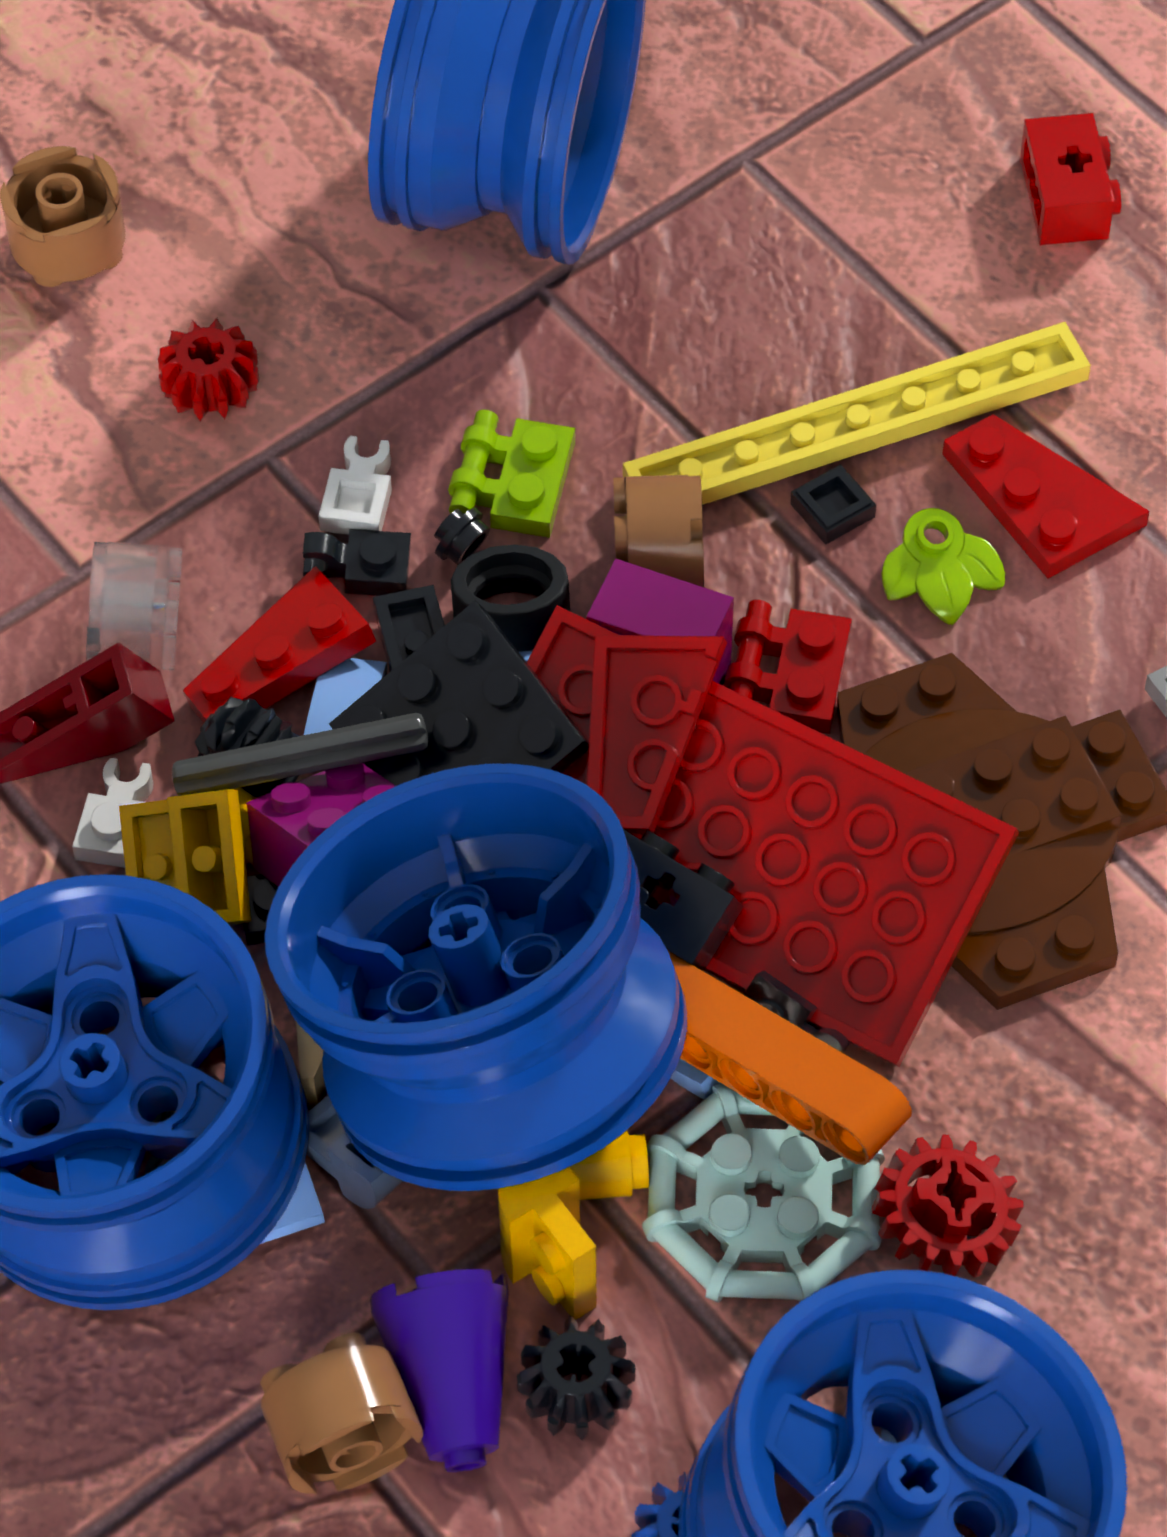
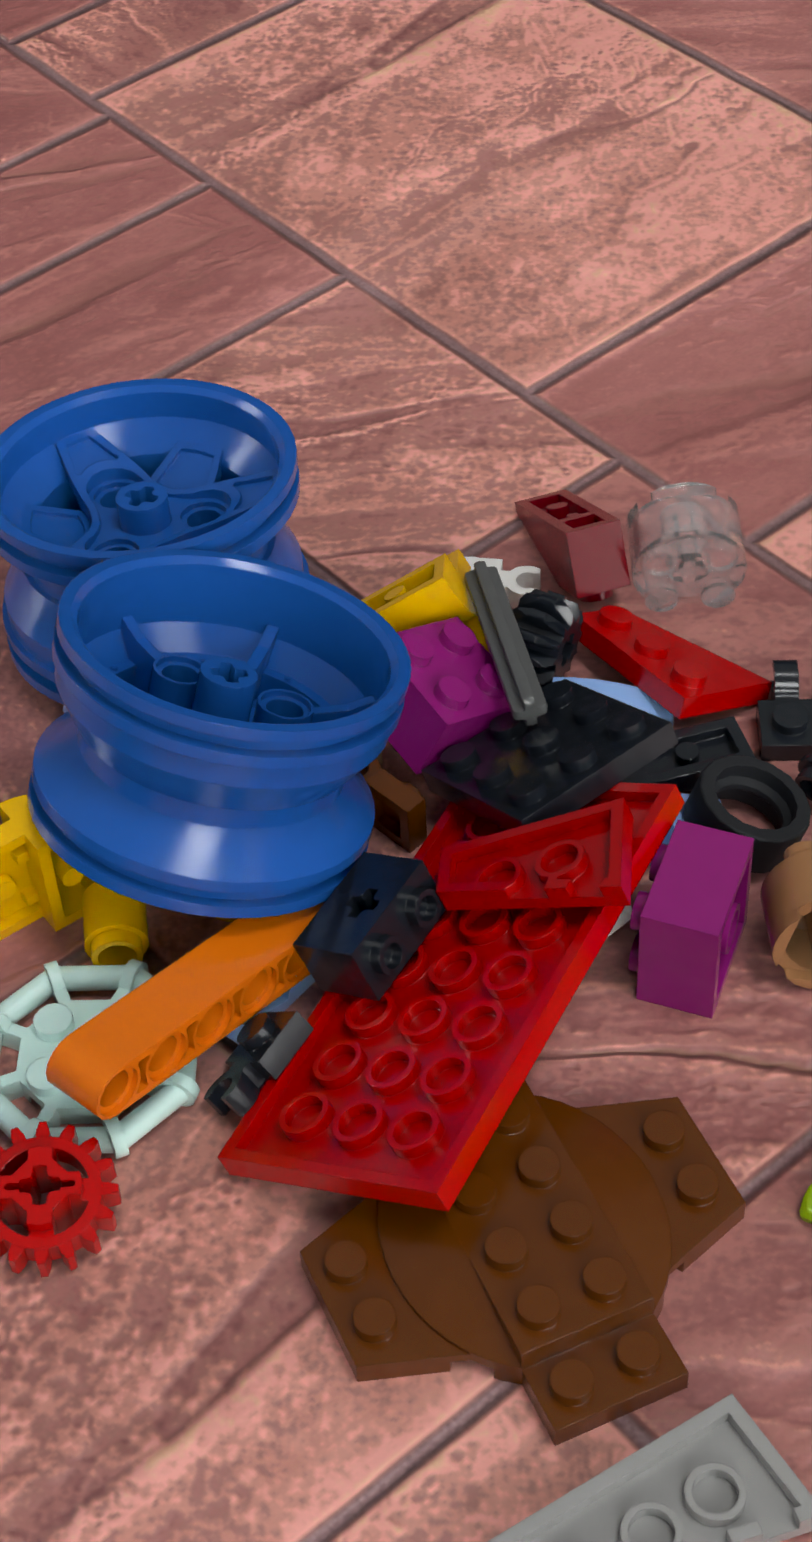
camera: 90 degrees right, 10 degrees down
red plate [724,600,852,734] -> none

